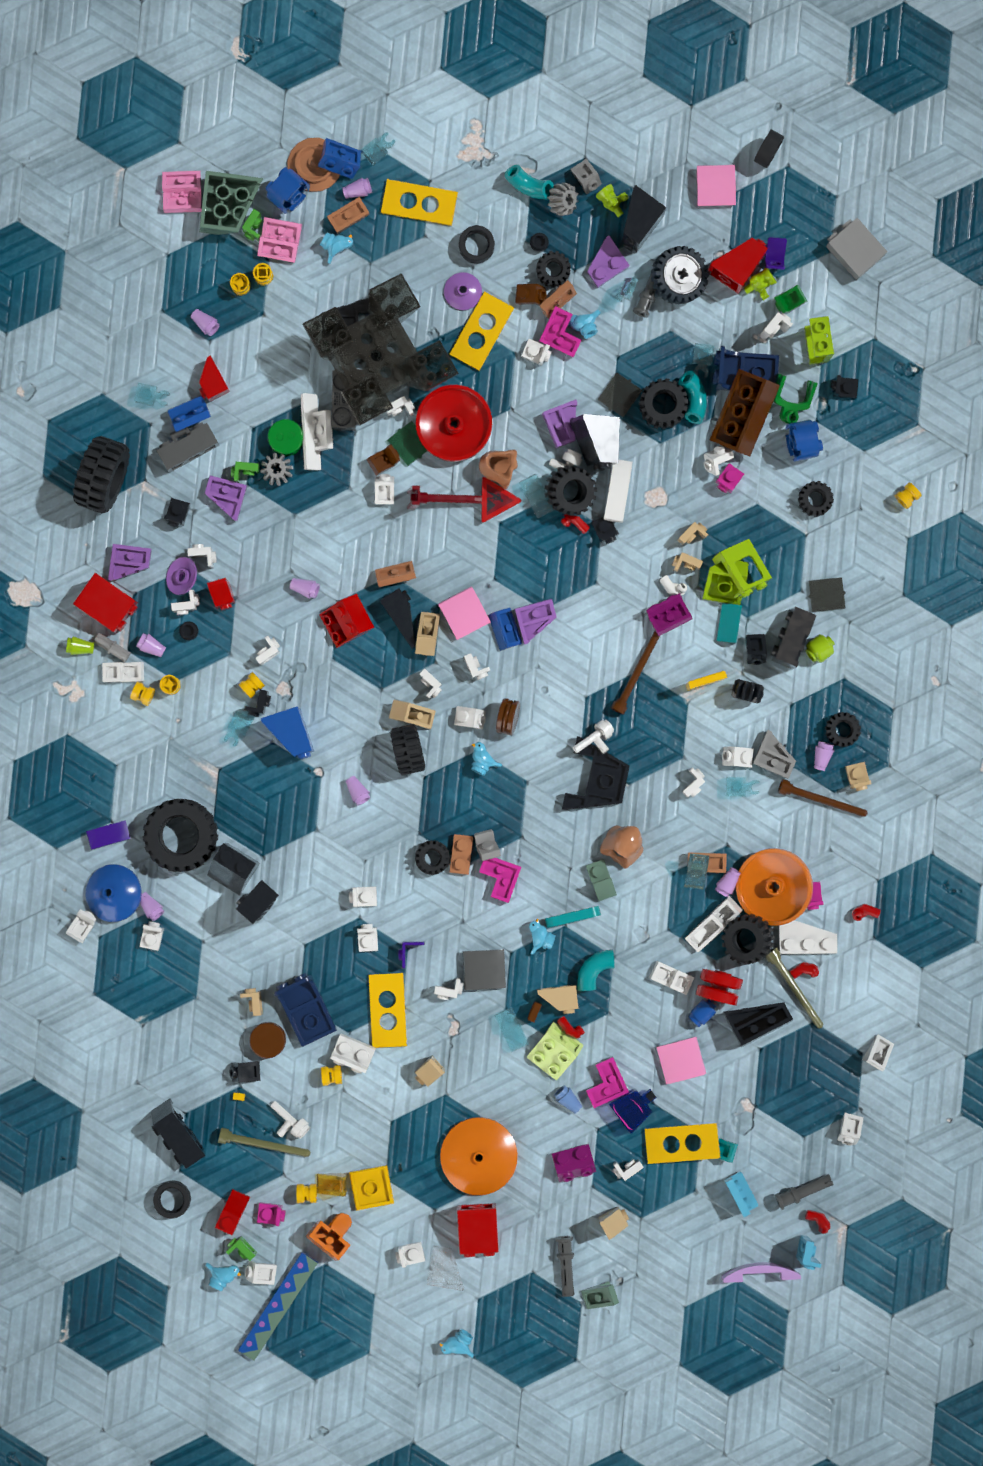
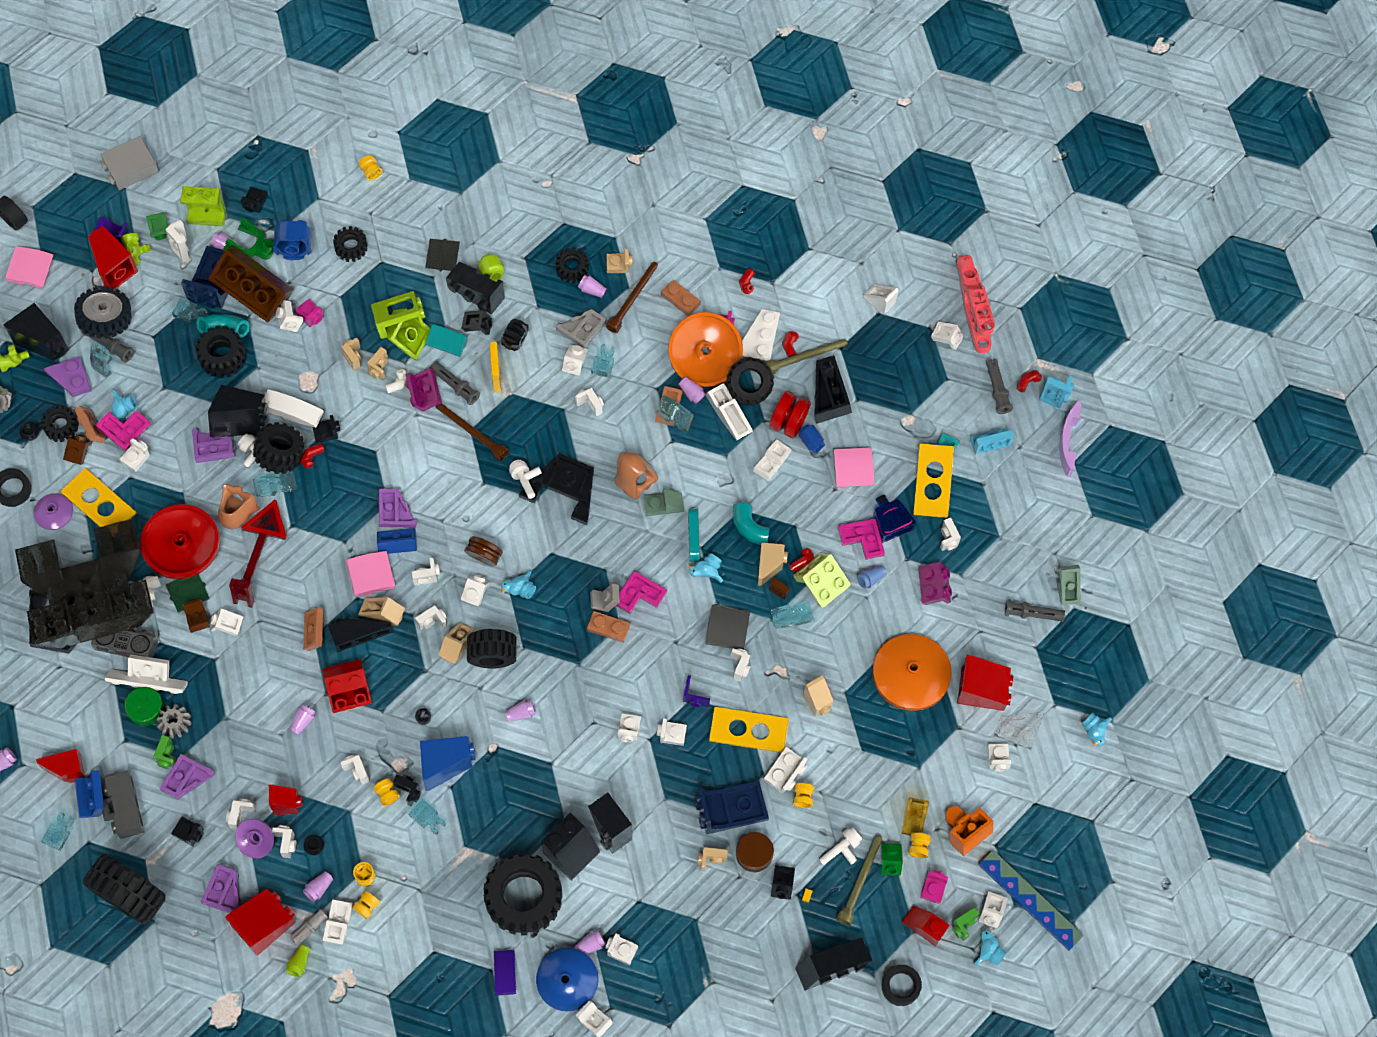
camera: 80 degrees left, 20 degrees down
yellow tile [349,1165,394,1211] -> none
black tyre [415,840,450,875] -> none
clear smoke piece [598,373,642,418] -> none
tan slope [598,1206,629,1240] -> none
none -> lavender cone [210,232,240,250]
none -> black hinge [415,708,431,725]
none -> dark grey pin [430,361,480,405]
none -> nougat plate [661,280,701,316]
none -> green bracket [881,843,903,876]
none -> coral piece [957,255,995,354]

